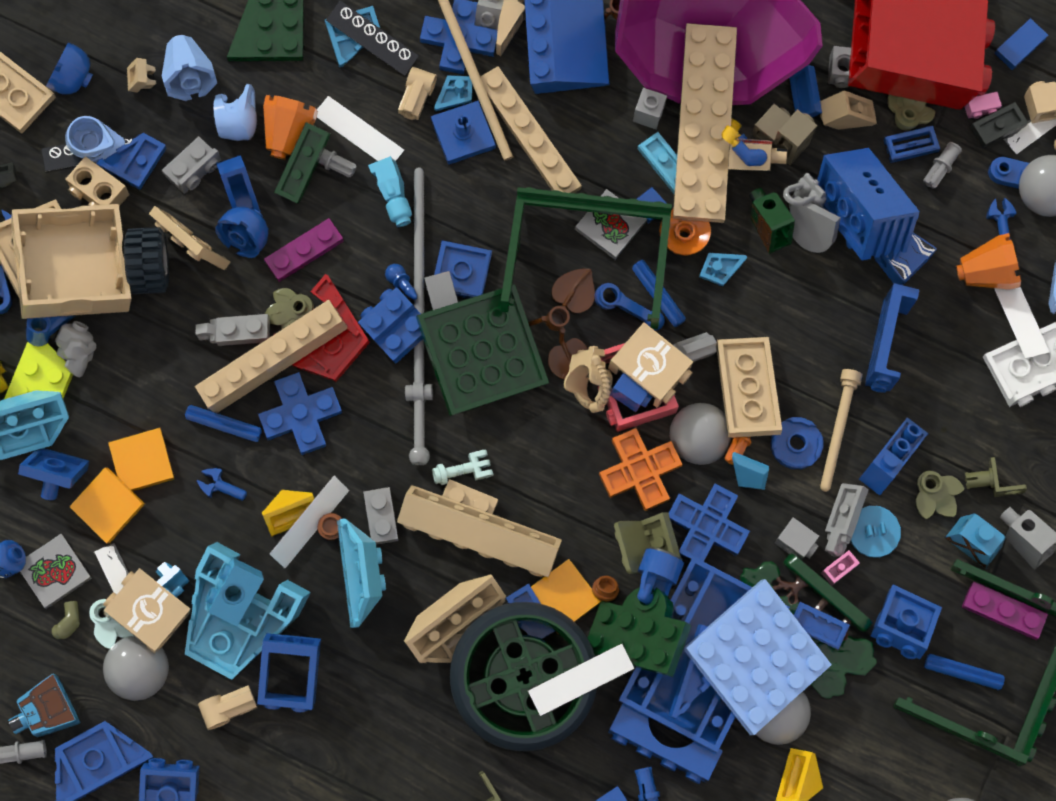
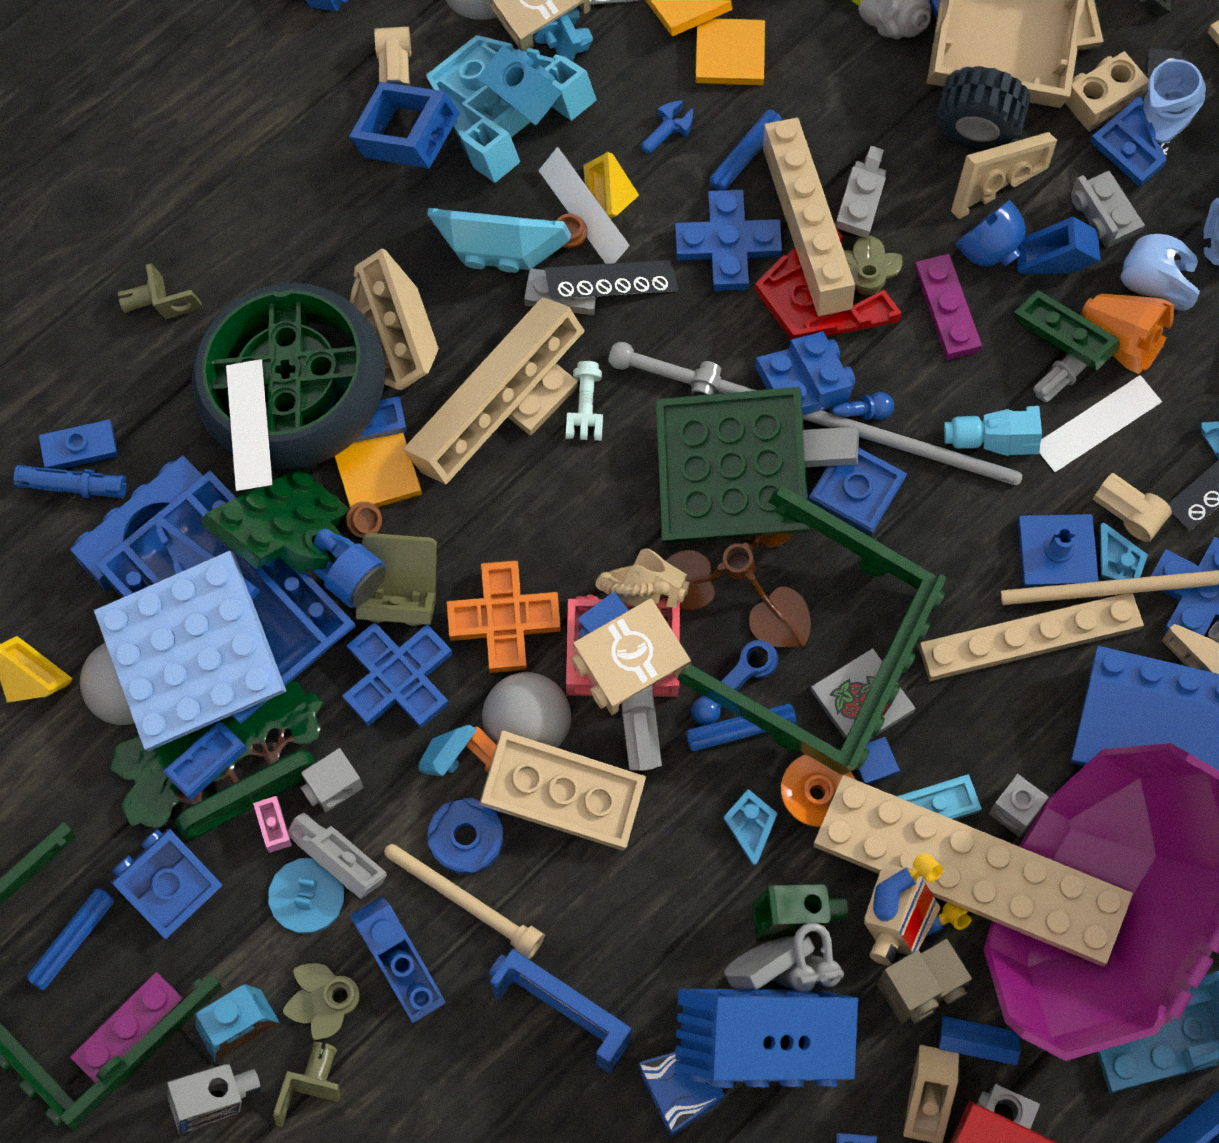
camera: 115 degrees right, 5 degrees down
none -> black sticker [544,260,679,299]

